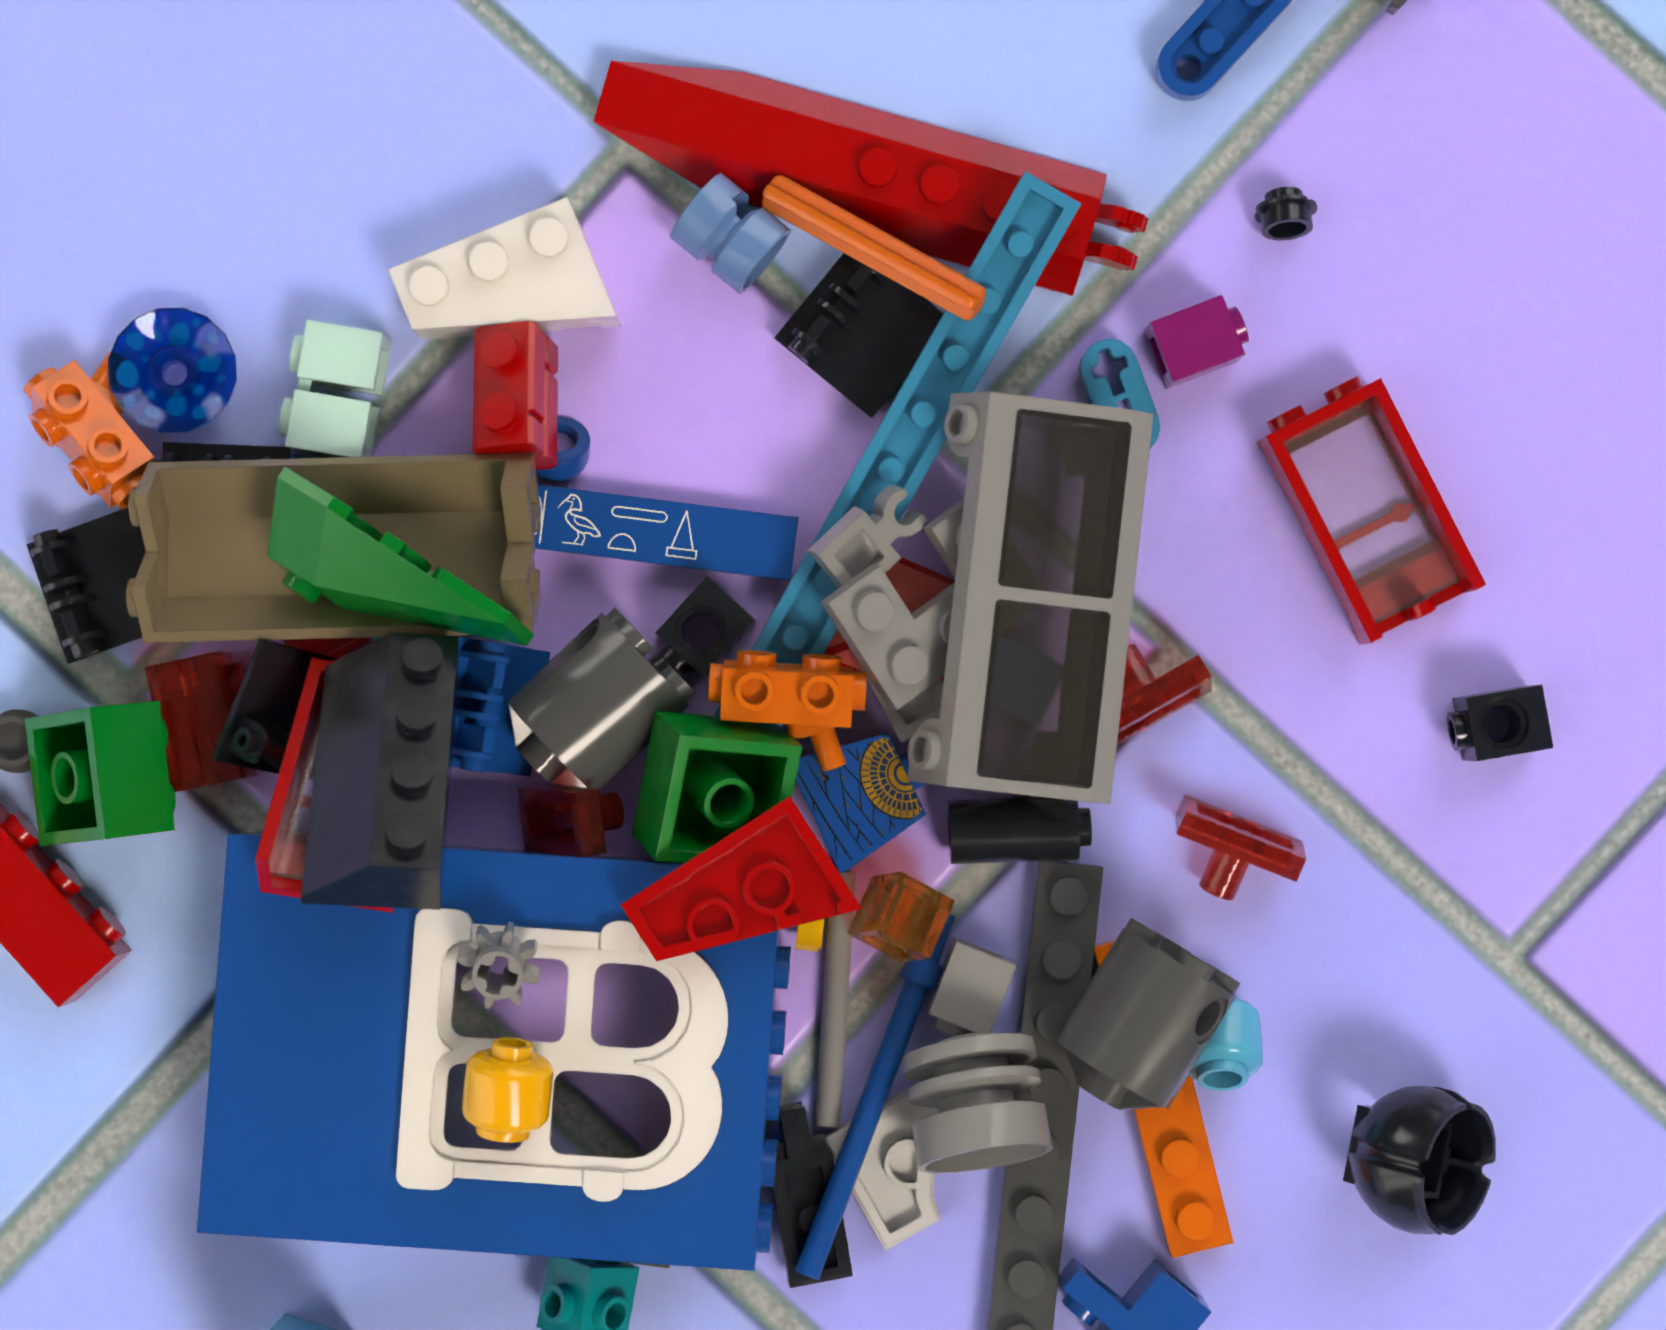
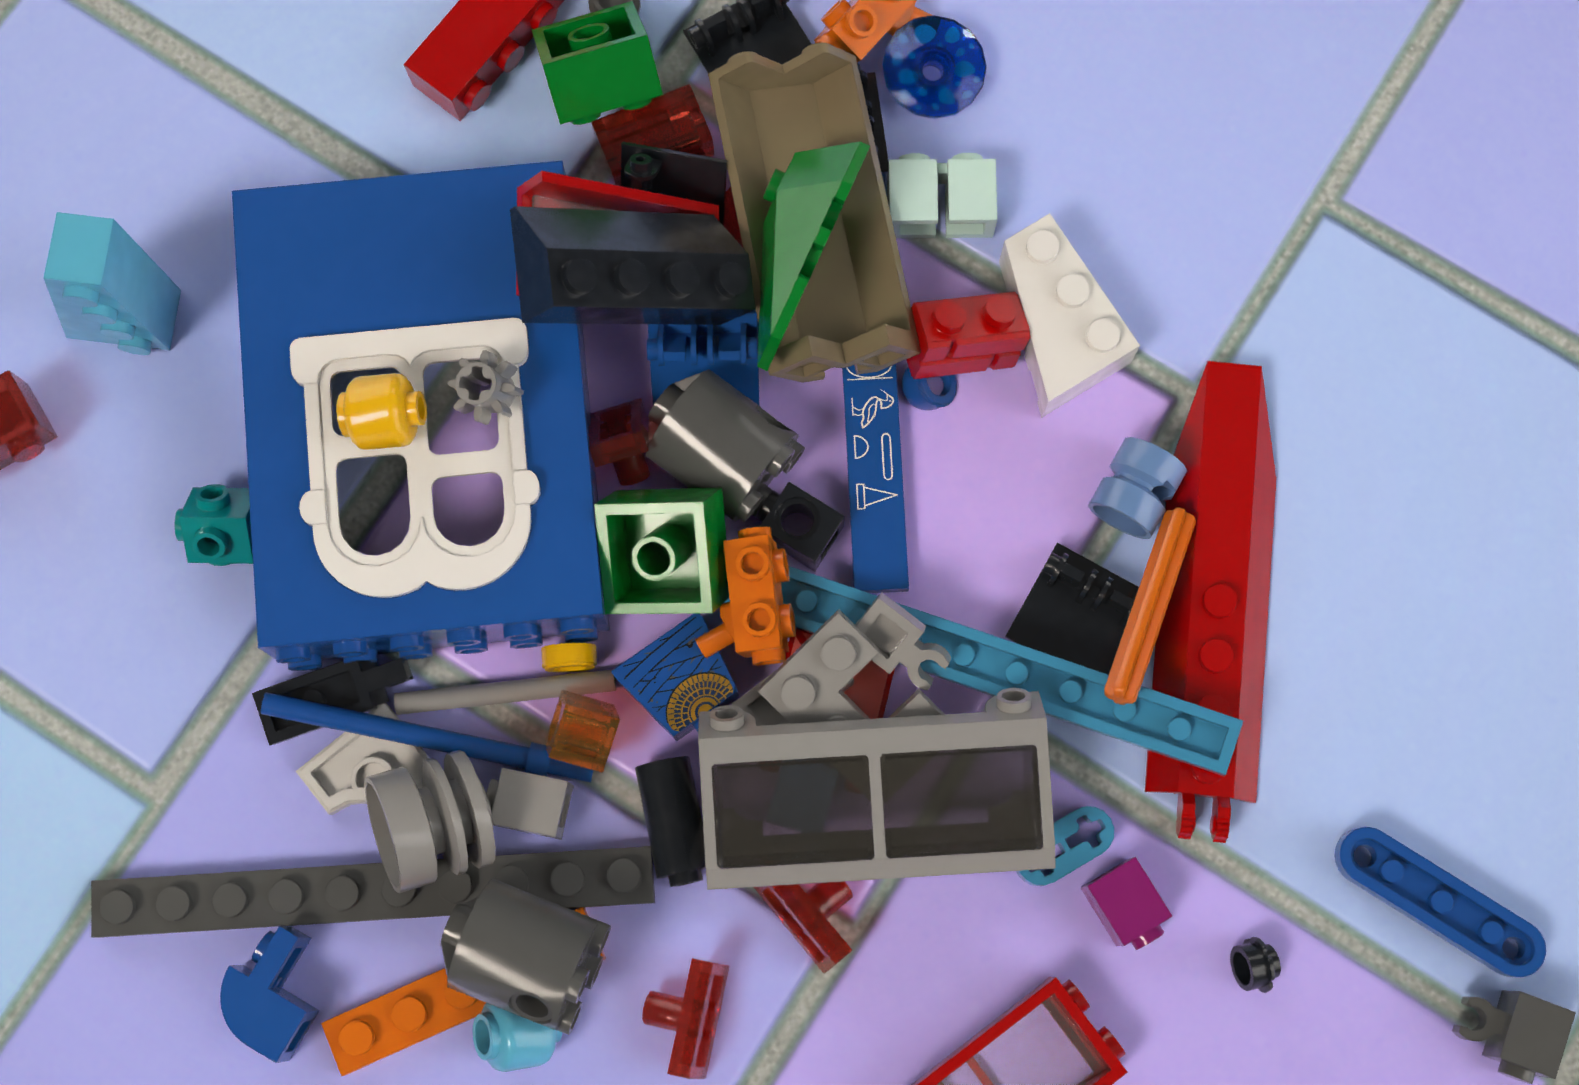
camera: 80 degrees right, 10 degrees down
red wing [621,796,862,962] -> none

